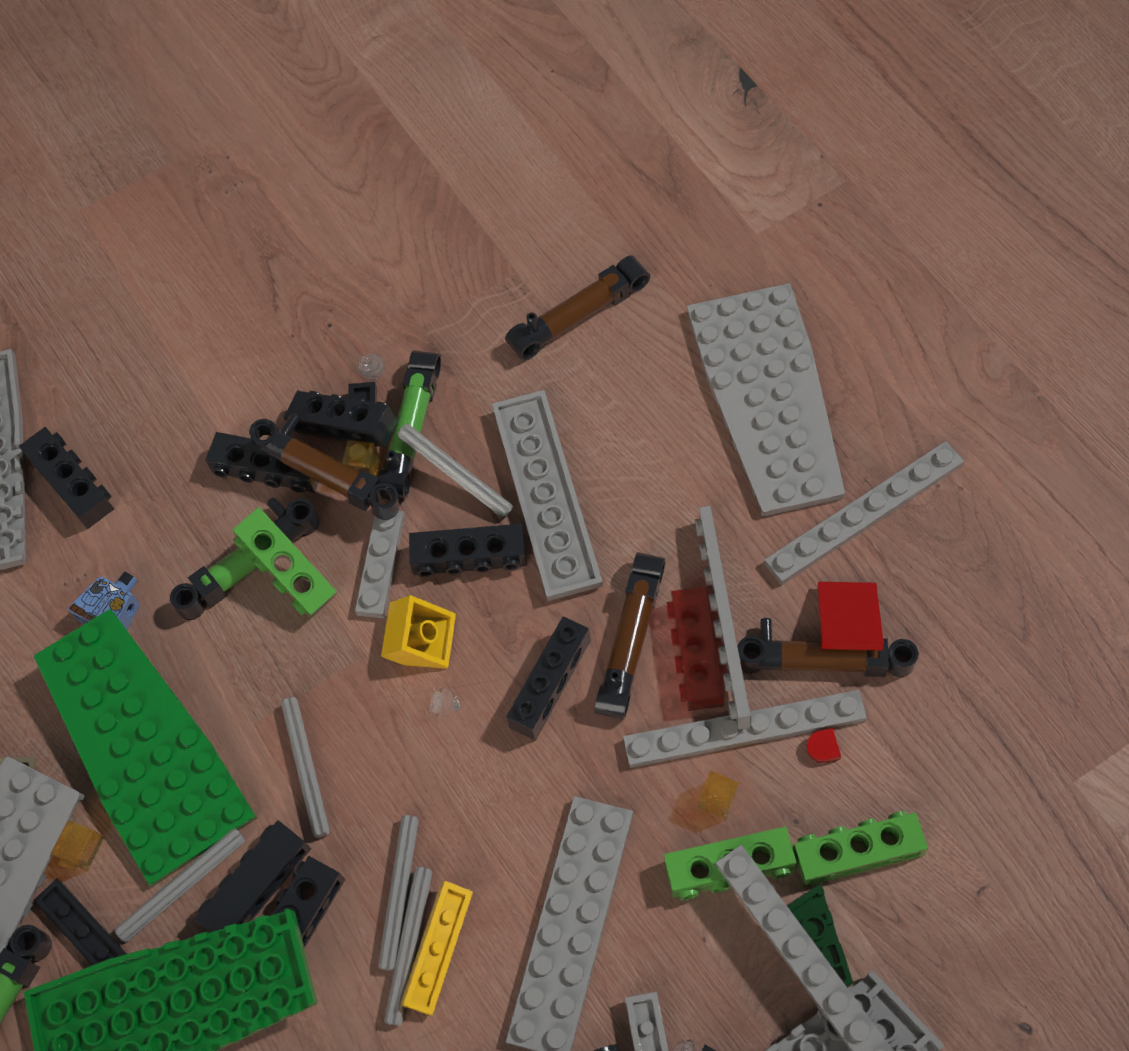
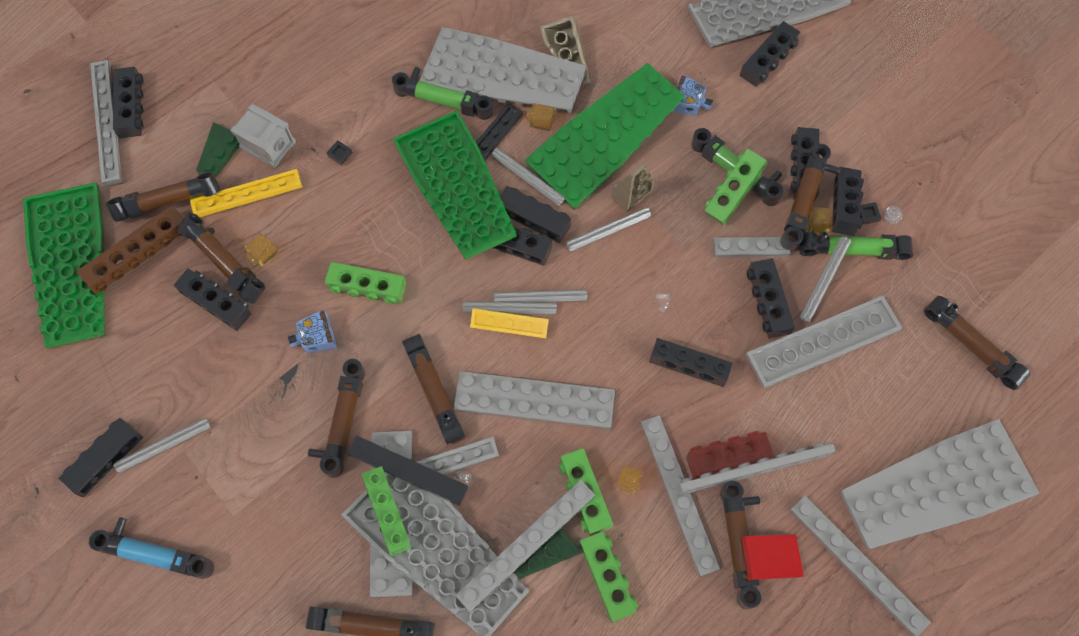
camera: 75 degrees right, 5 degrees up
yellow slope [381,595,456,669] -> none
piece [595,552,666,720] -> none
red tile [806,728,841,763] -> none
none -> dark tan wedge [612,163,655,212]

